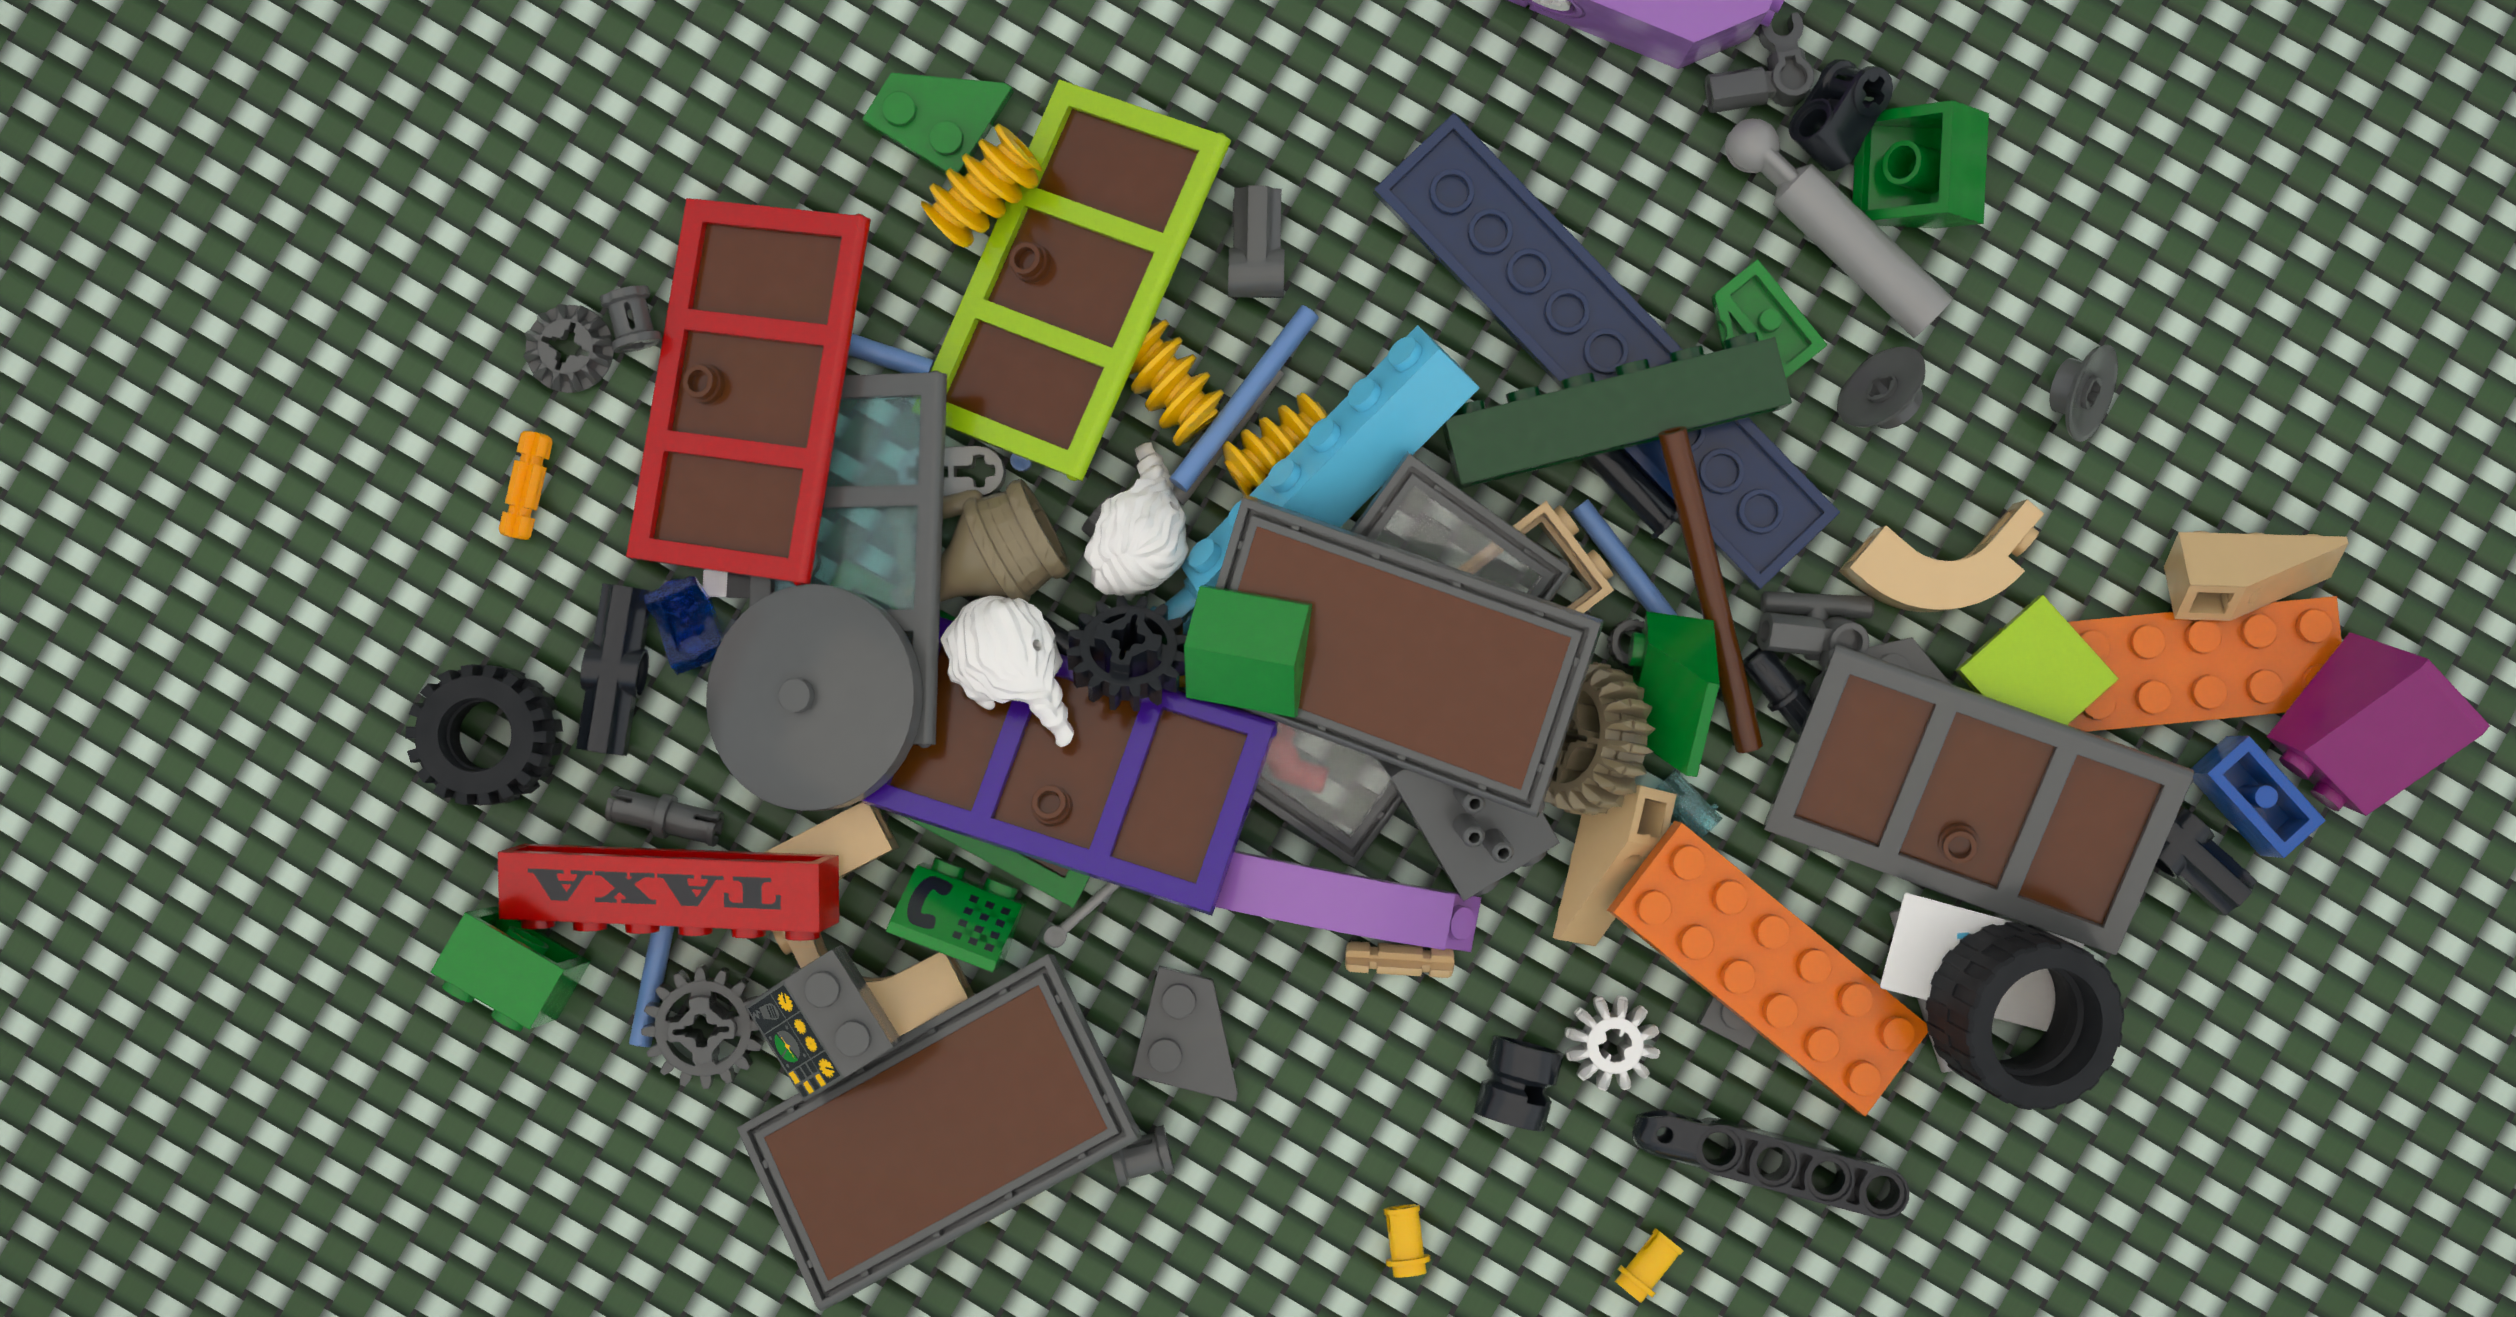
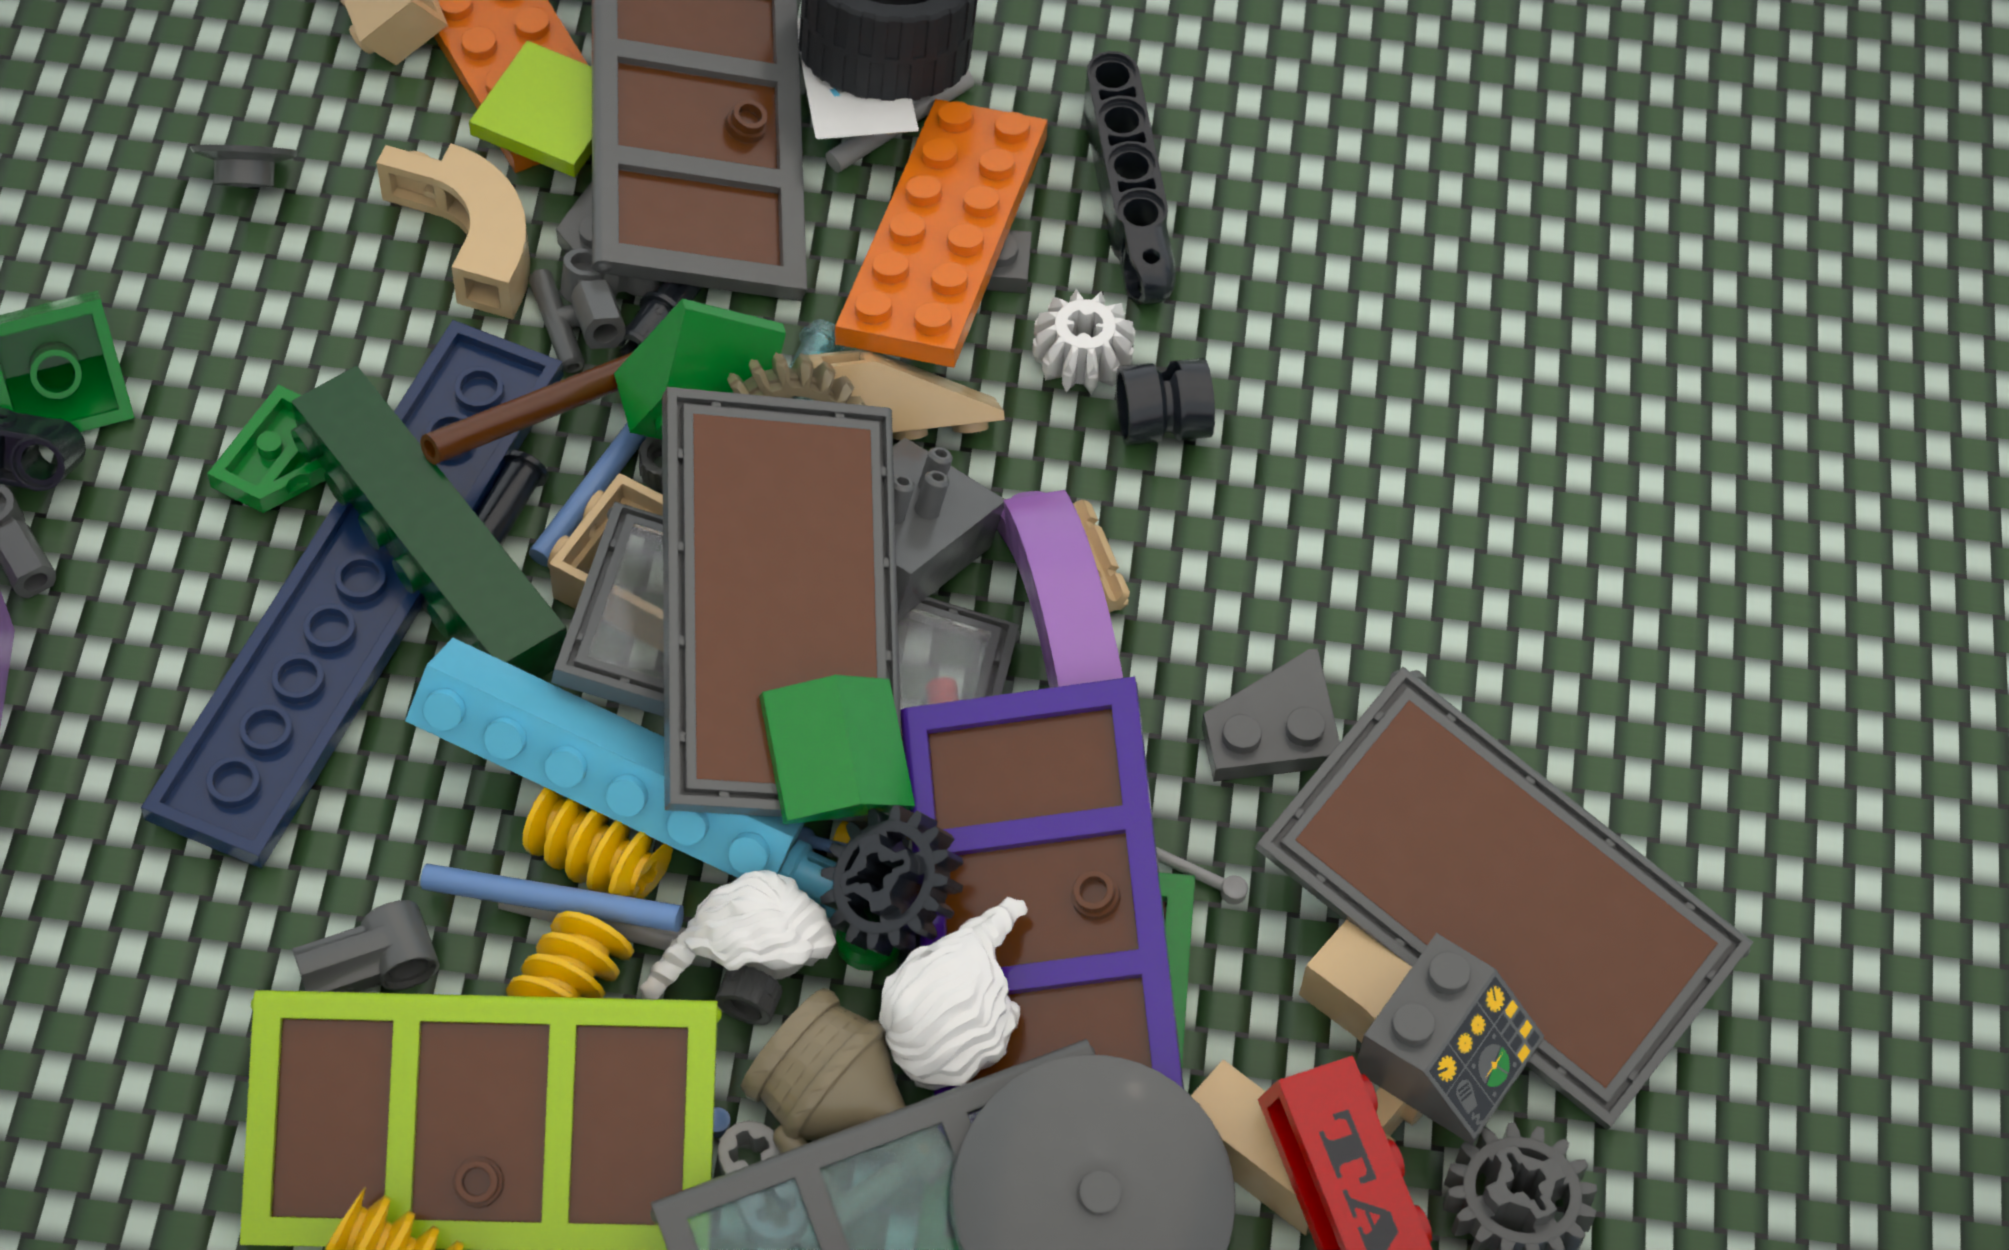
camera: 120 degrees left, 30 degrees down
green slope [885,857,1027,973] -> none
yellow pin [1383,1204,1431,1278] -> none
yellow pin [1615,1228,1684,1303] -> none
light grey piece [1725,118,1953,338] -> none
dark grey piece [1837,346,1926,429] -> none

